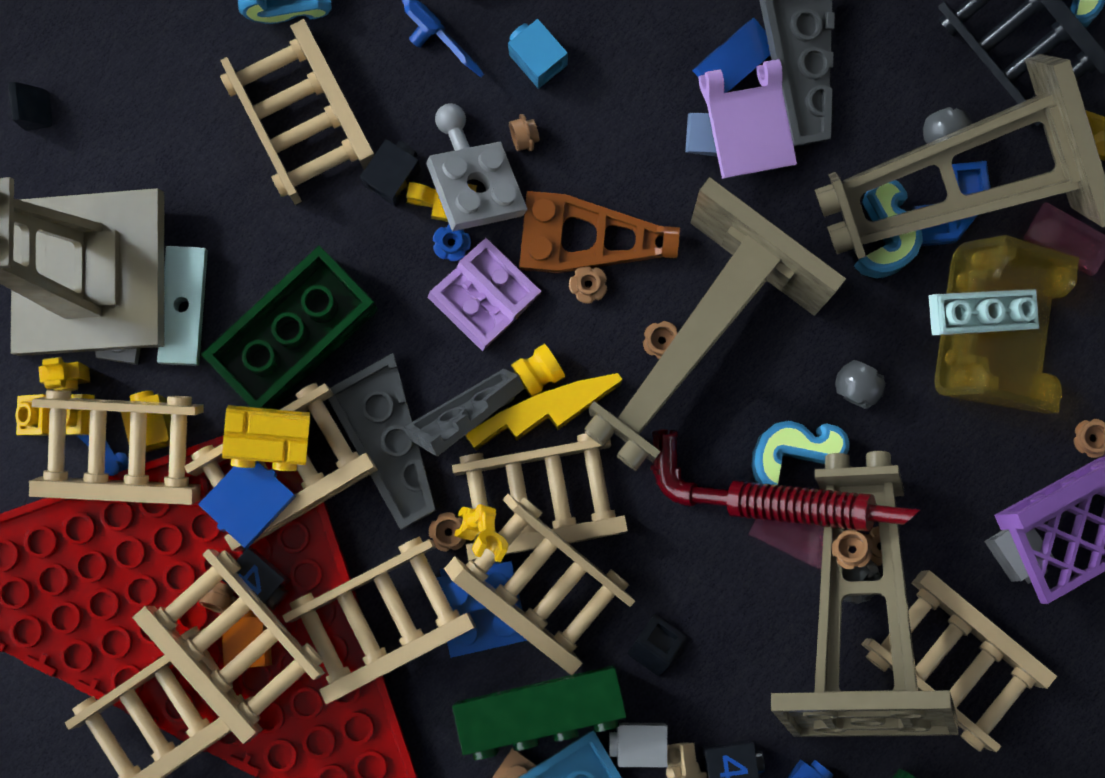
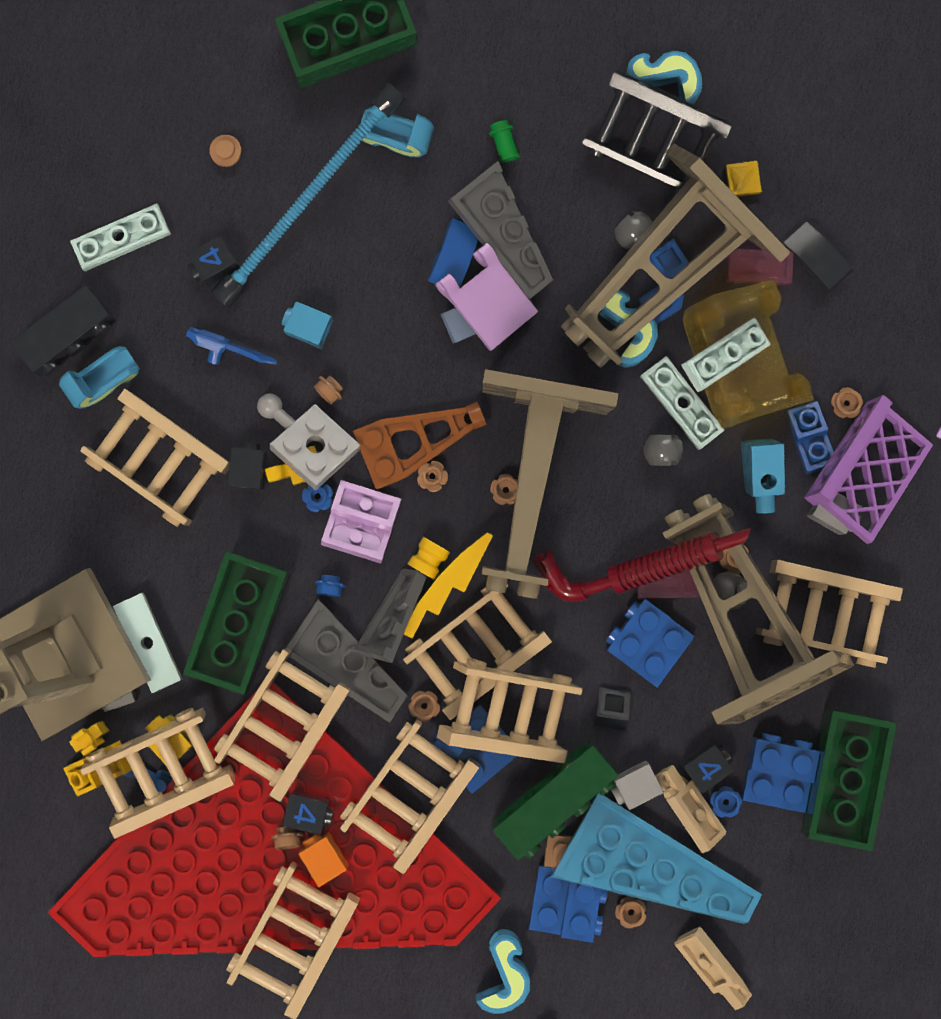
camera: 30 degrees left, 5 degrees up
tan fence [132,549,325,744] -> none
blue piece [198,461,296,550] -> none
yellow brick [222,405,310,471] -> none
yellow piece [454,504,509,563] -> none
animal [751,421,850,485] -> none
medium nougat plate [832,529,873,570] -> none
none -> blue plate [314,575,346,597]
none -> blue plate [605,598,695,688]
none -> light aqua tile [640,356,724,450]
none -> dark azure torso [741,439,785,513]
none -> blue slope [787,401,834,475]

